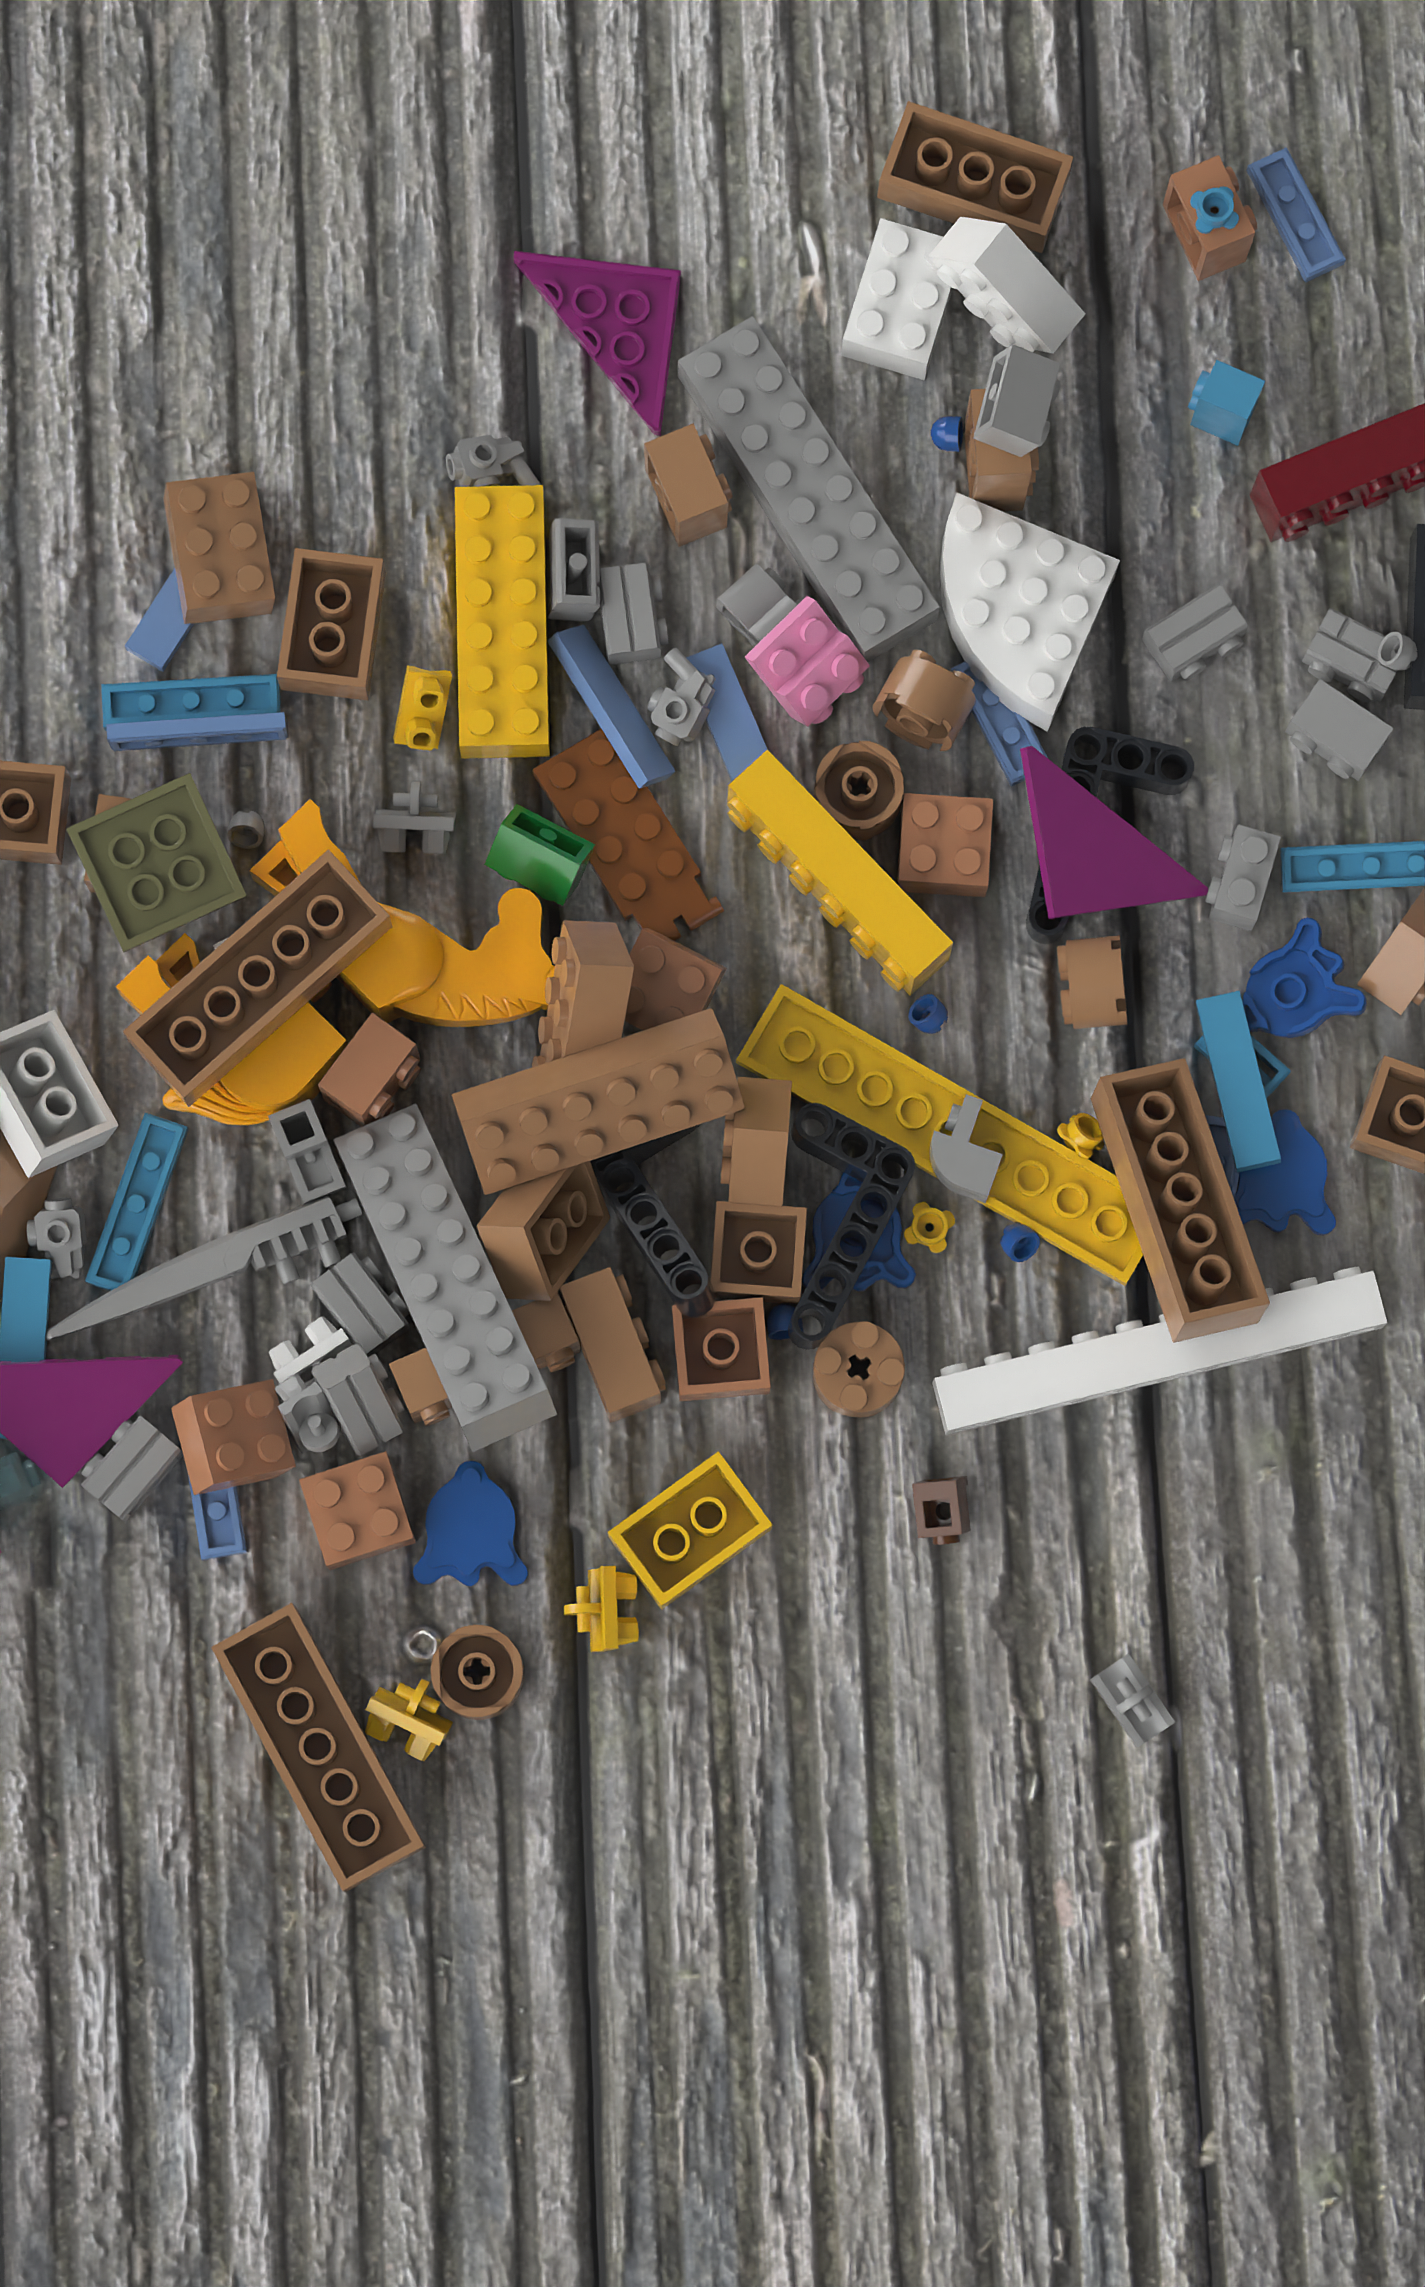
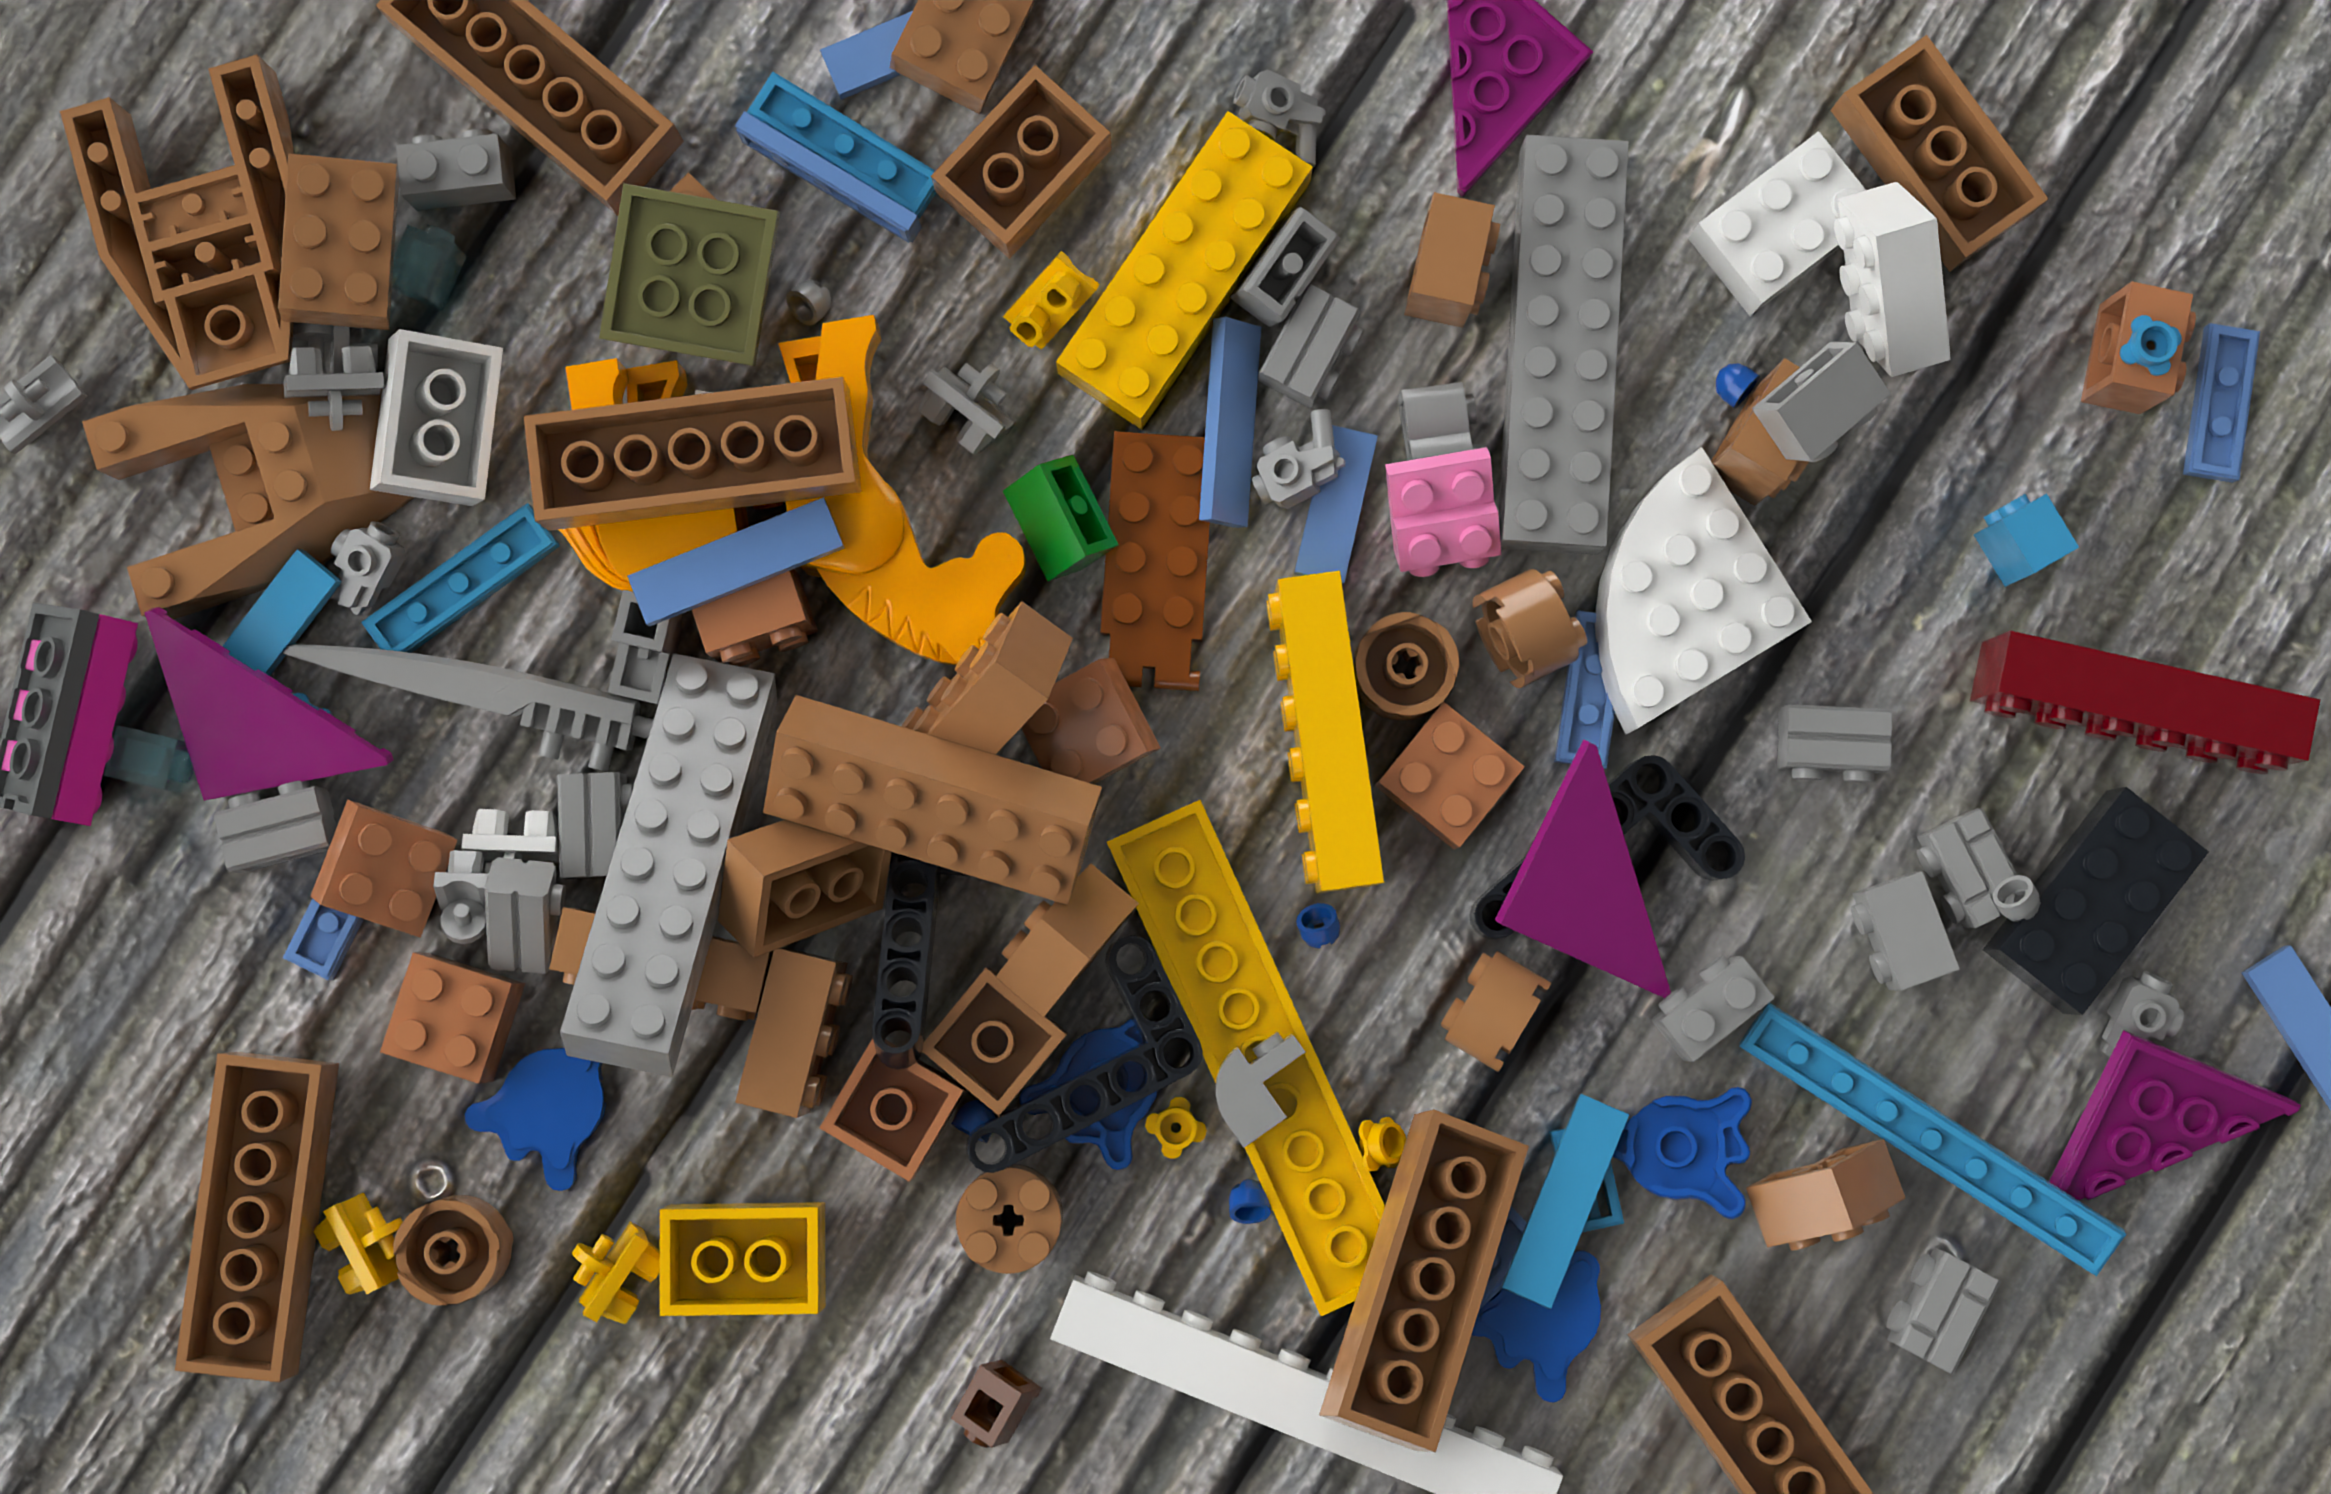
camera: 40 degrees right, 5 degrees up
none -> medium blue tile [627,497,845,627]

